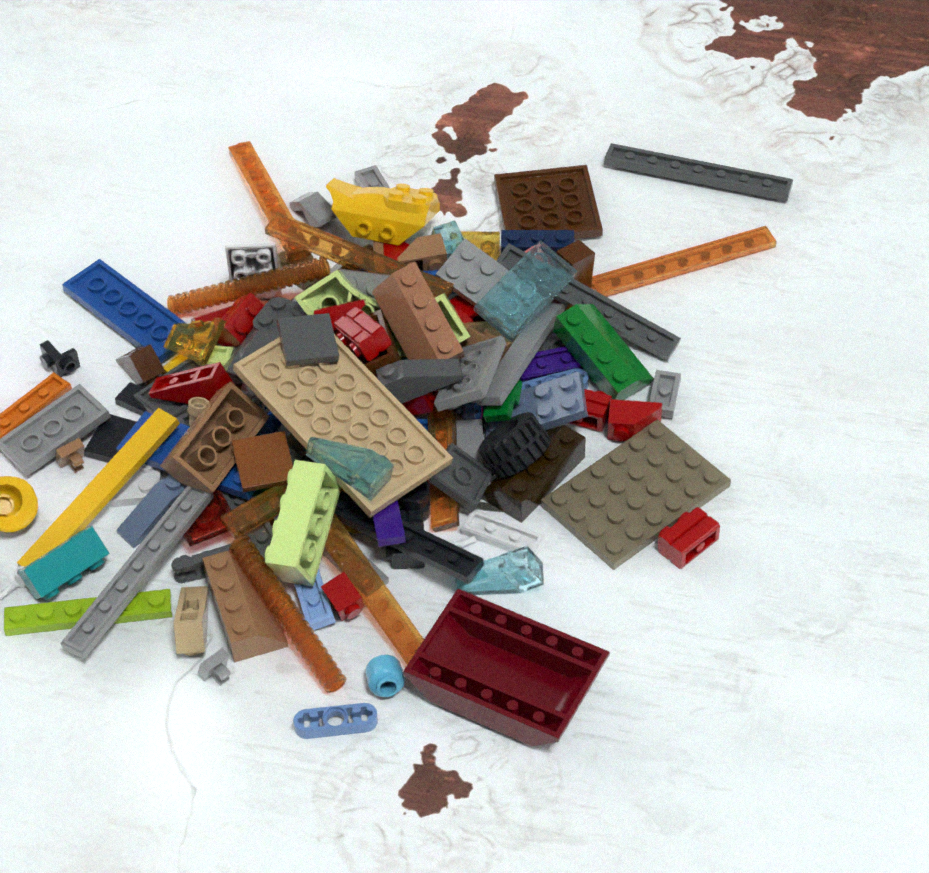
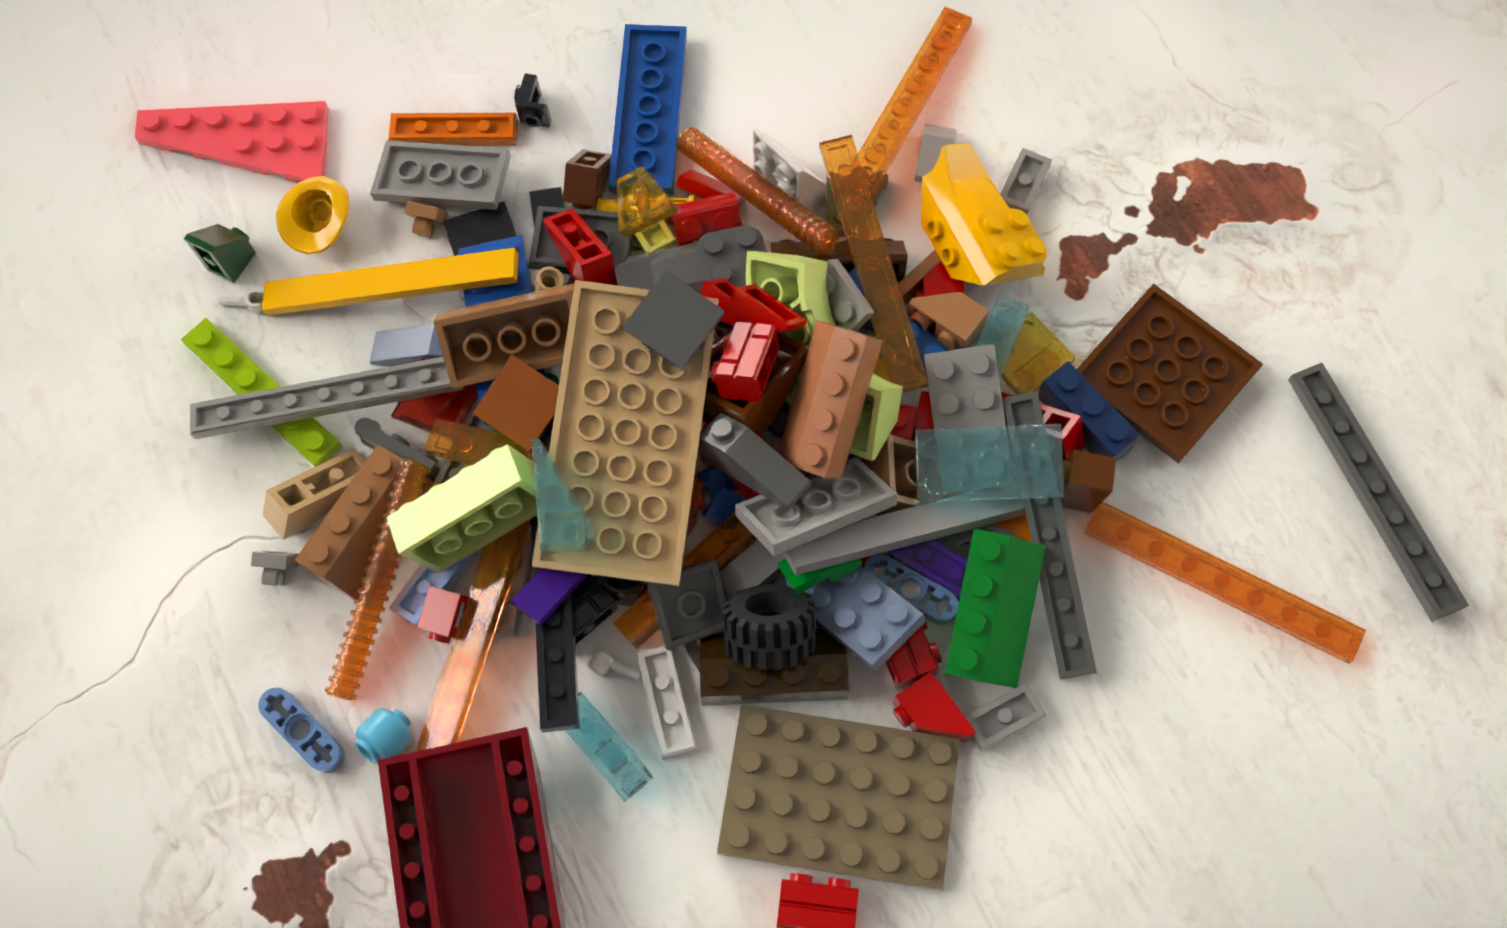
camera: 50 degrees right, 20 degrees up
teal brick [18,526,110,600] -> none

